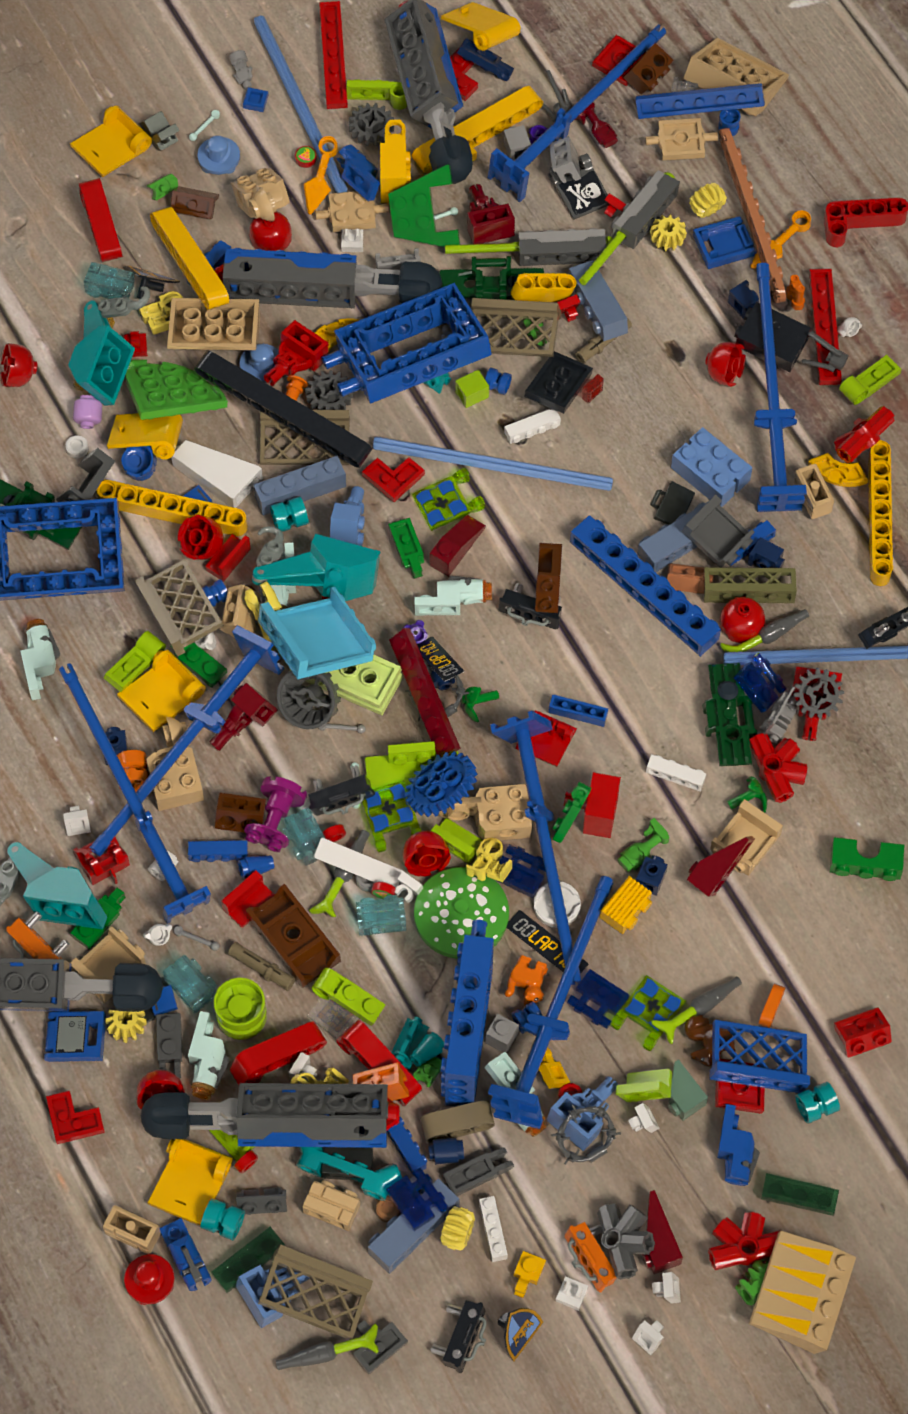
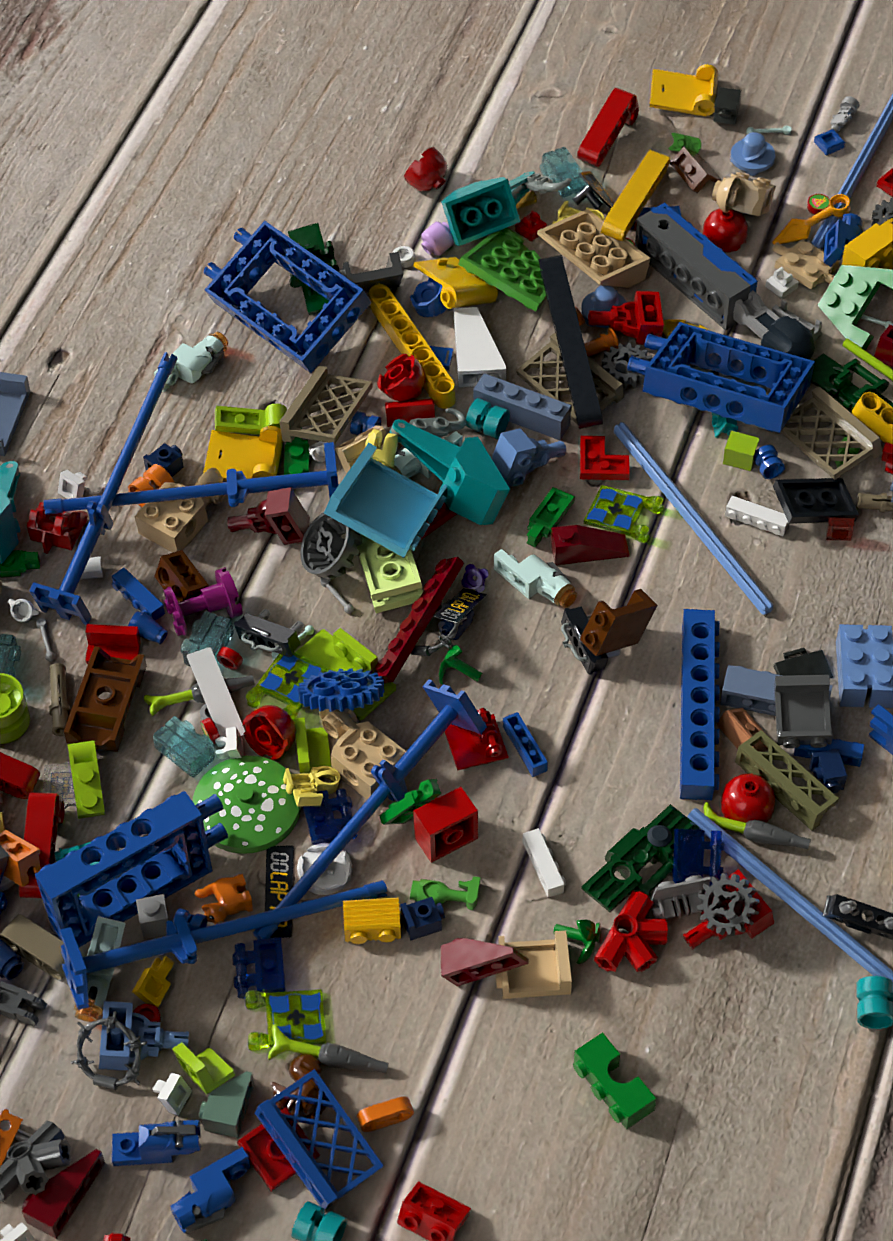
camera: 50 degrees right, 10 degrees down
none -> blue plate [112,1120,201,1166]

